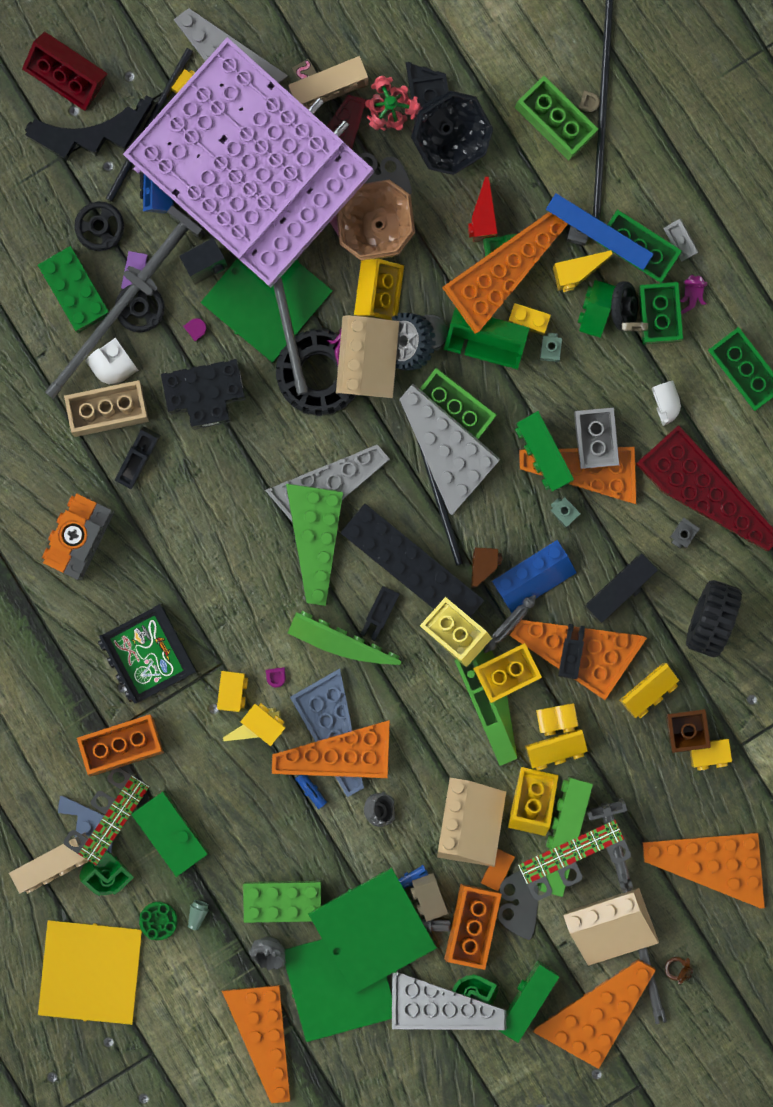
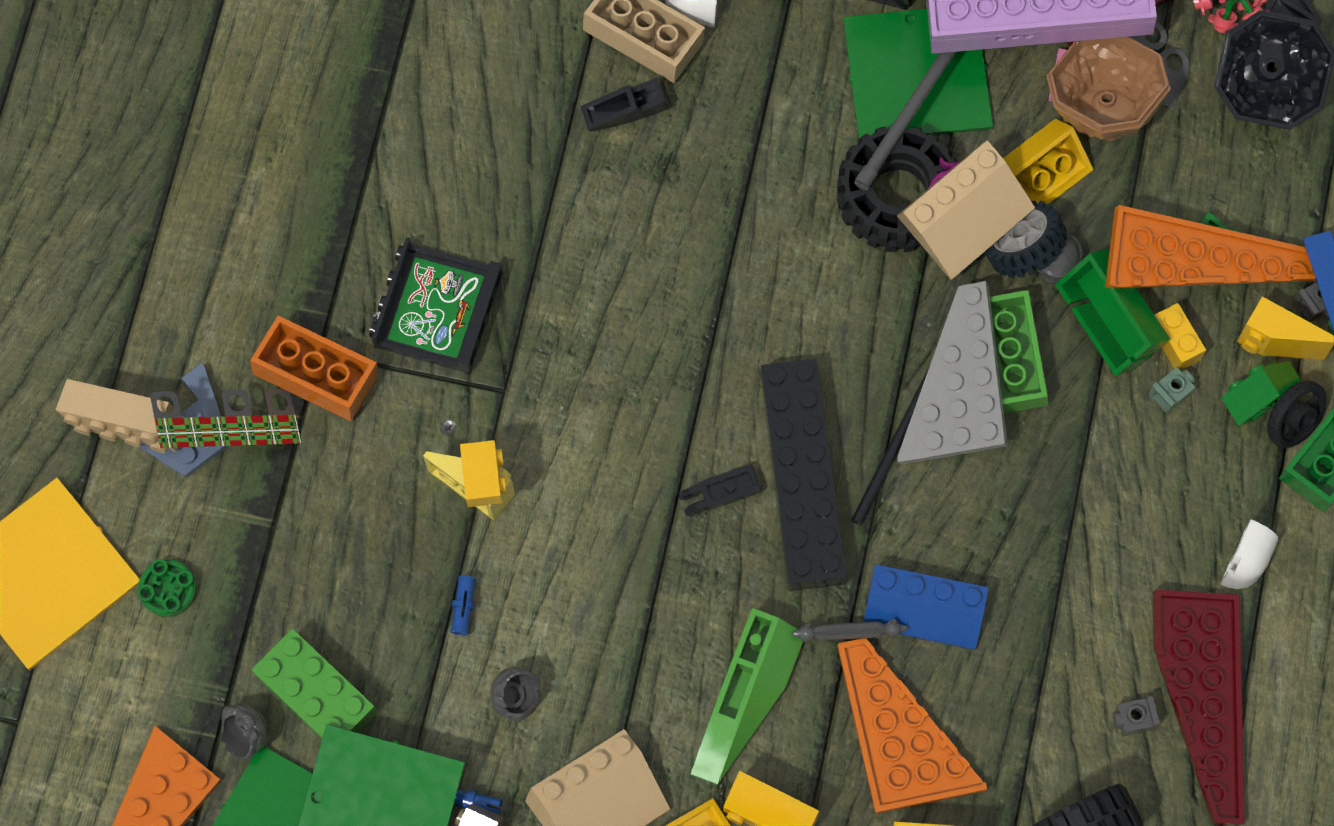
camera: 45 degrees right, 15 degrees down
piece [42,493,115,581] -> none
green brick [79,850,134,896] -> none
green brick [131,791,209,877] -> none
black piece [161,359,246,430] -> none
magenta tile [183,318,206,342] -> none
sand green cone [188,900,209,930] -> none
yellow piece [217,671,248,712] -> none
light grey wing [265,445,390,521] -> none
magenta tile [265,667,286,688] -> none
orange wing [272,720,390,778] -> none
bright green wing [286,483,343,606] -> none
bright green wedge [288,611,402,665] -> none
sand blue wing [290,669,364,797] -> none
light yellow slope [420,597,492,667] -> none
red slope [468,177,497,242] -> none
reddish brown slope [471,547,502,588] -> none
yellow slope [473,643,542,703] -> none
green slope [515,411,574,493] -> none
orange wing [519,447,636,505] -> none
yellow brick [536,703,578,736] -> none
sand green brick [550,497,580,528] -> none
black hinge [558,623,585,679] -> none
light grey slope [574,408,619,469] -> none
black brick [583,553,658,623] -> none
dark tan tile [622,323,648,331] -> none

